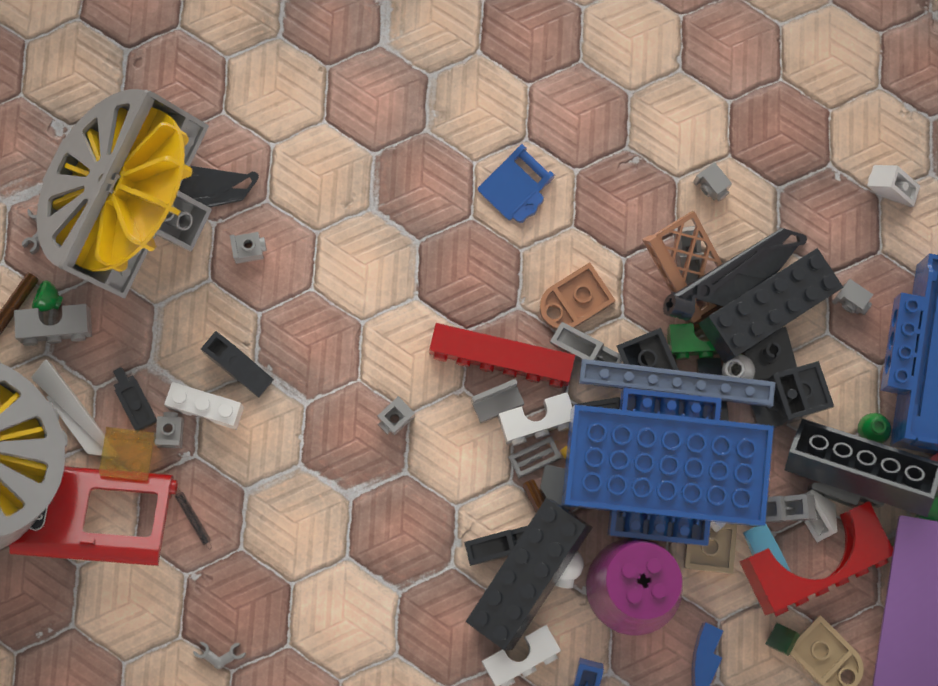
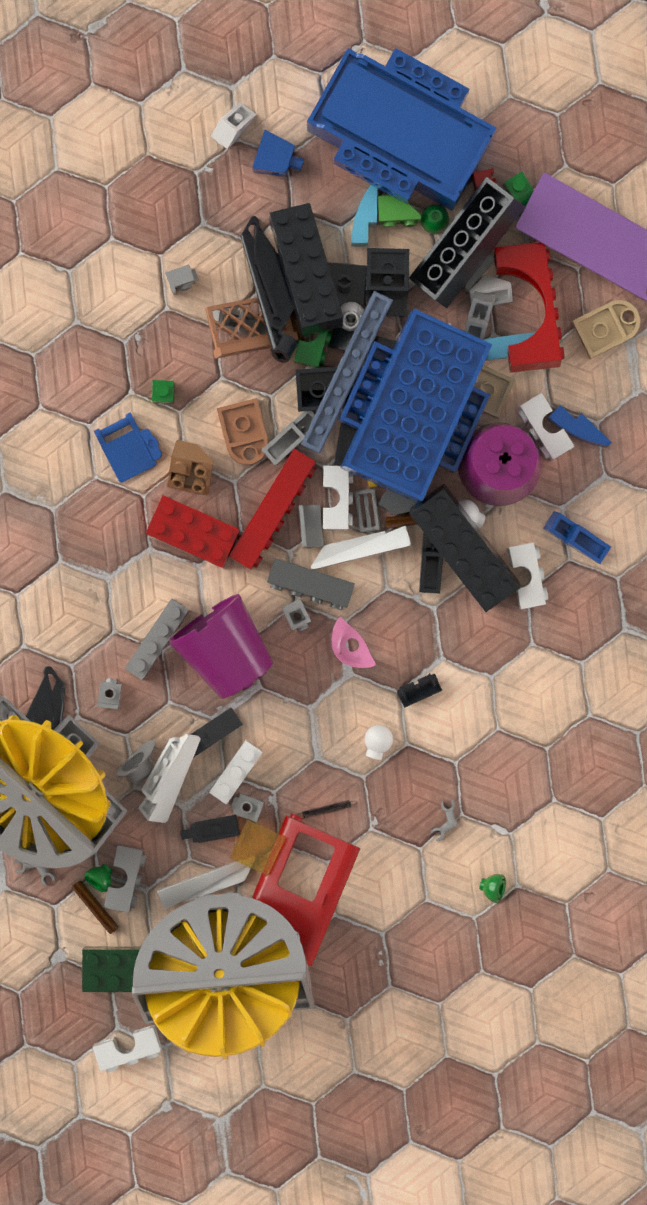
camera: 70 degrees left, 10 degrees up
dark green tile [766,623,800,656] -> none
light grey brick [832,279,873,315] -> none
none -> light grey piece [116,740,156,785]
none -> light grey arch [124,598,190,680]
none -> white wedge [138,734,201,823]
none -> red brick [146,495,240,569]
none -> green brick [152,380,175,404]
none -> medium nougat slope [167,440,214,496]
none -> magenta cone [169,594,273,699]
none -> blue torso [252,130,304,177]
none -> dark grey brick [267,558,355,610]
none -> white wedge [311,526,411,570]
none -> bright pink piece [332,617,376,668]
none -> medium azure slope [351,185,378,247]
none -> white piece [364,725,393,760]
none -> bright green slope [378,195,421,228]
none -> black hinge [397,673,443,708]
none -> white arch [518,393,575,461]

